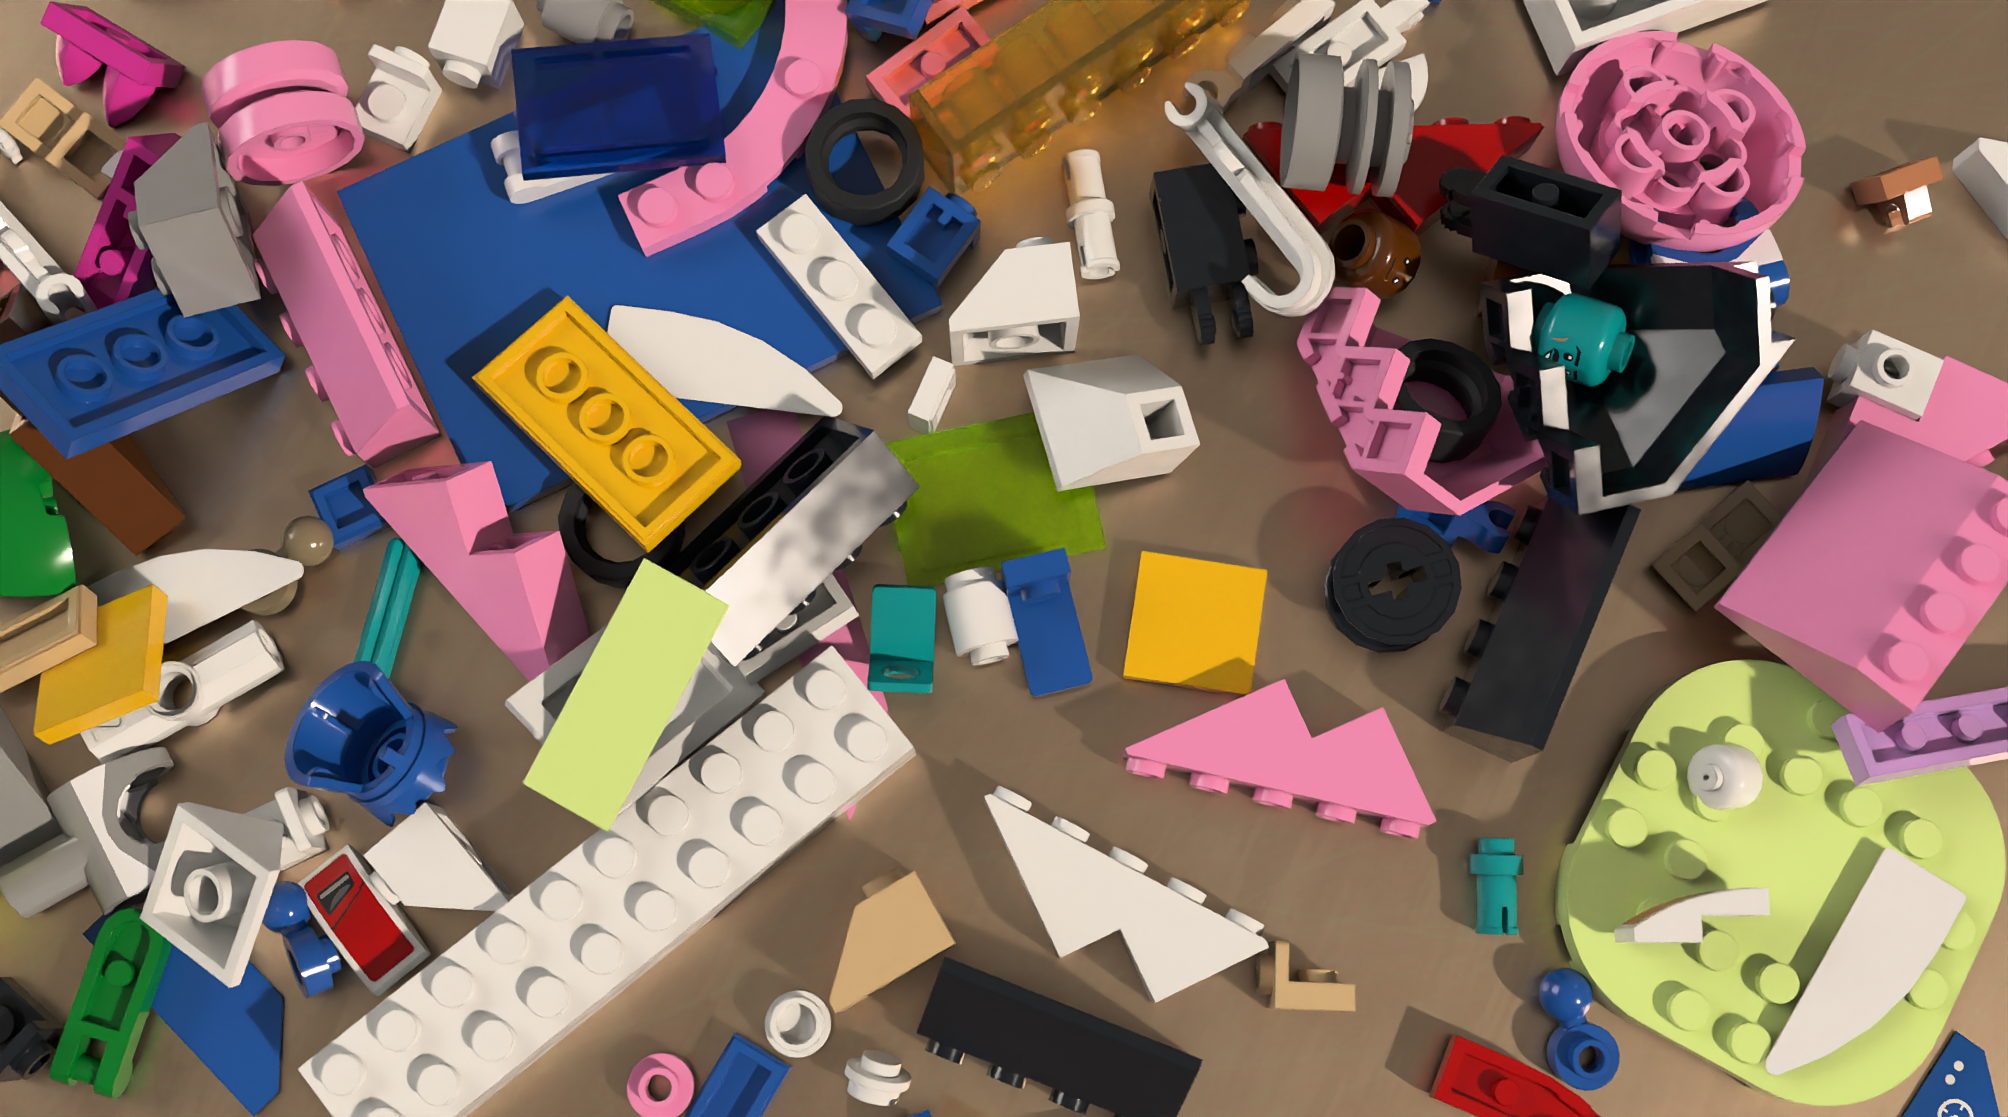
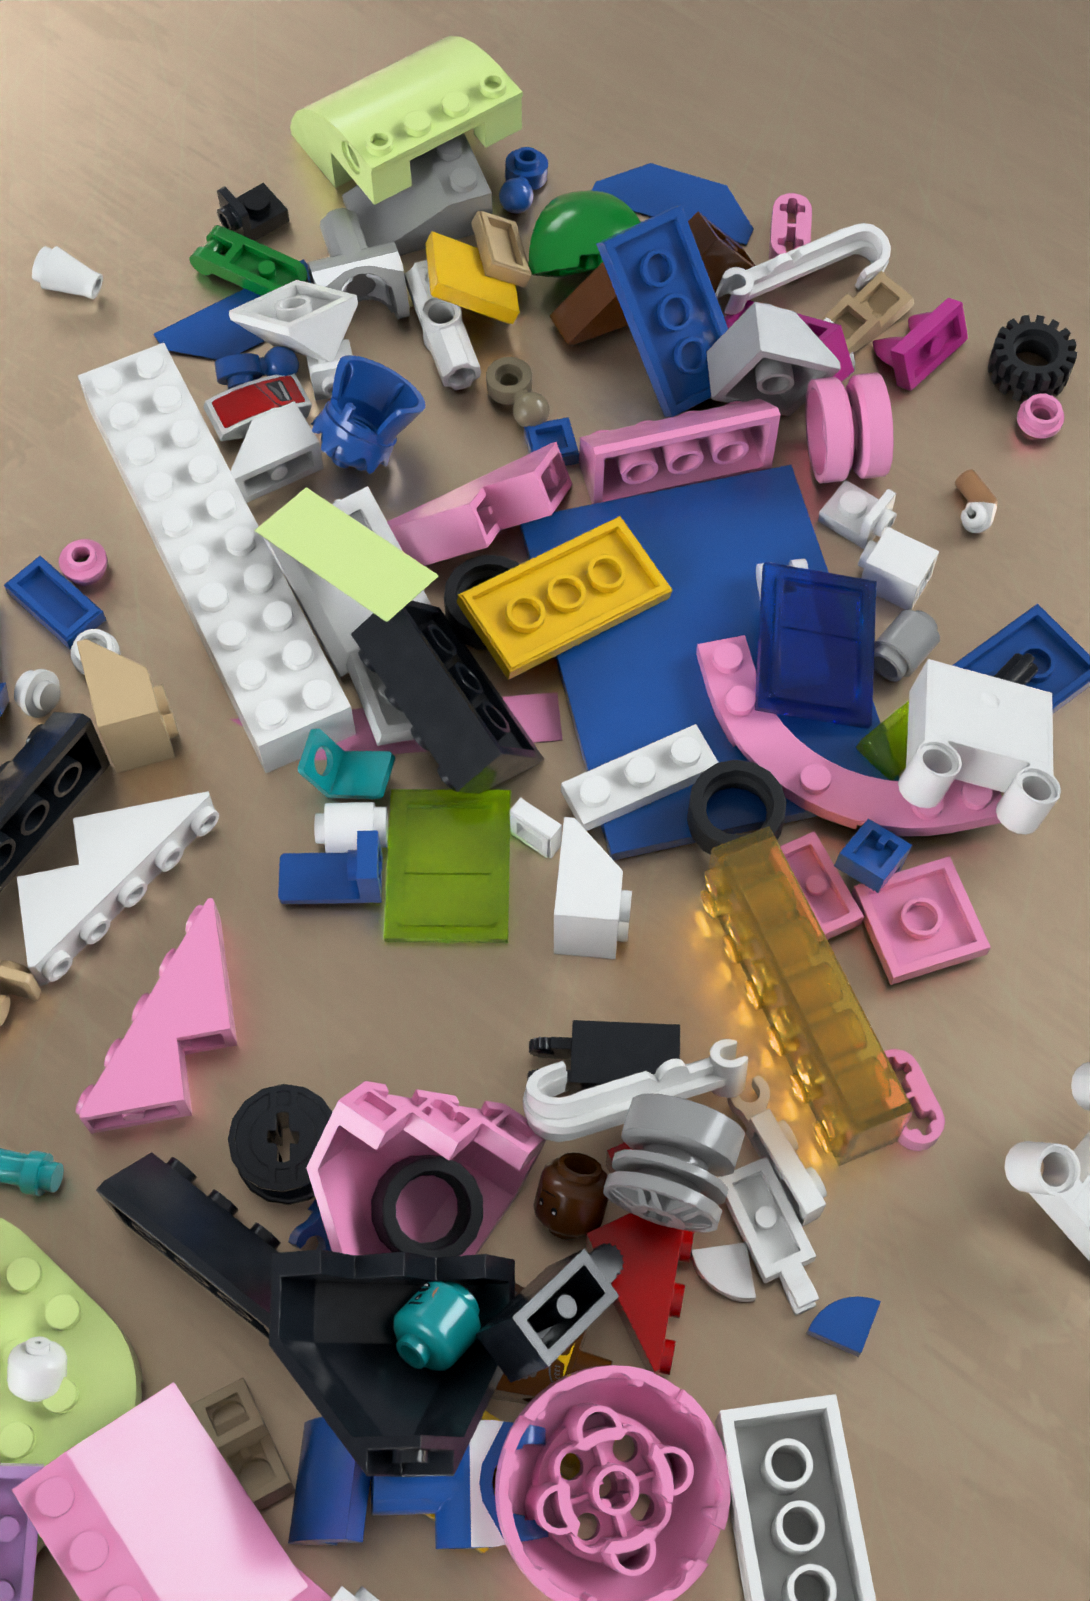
camera: 105 degrees right, 15 degrees down
white sticker [87,549,304,645] -> none
teal axle [354,538,422,678] -> none
white sticker [607,305,843,417] -> none
blue bracket [886,186,981,287] -> none
white slope [1023,354,1200,491] -> none
white pin [1061,149,1120,279] -> none
yellow tile [1122,551,1268,697] -> none

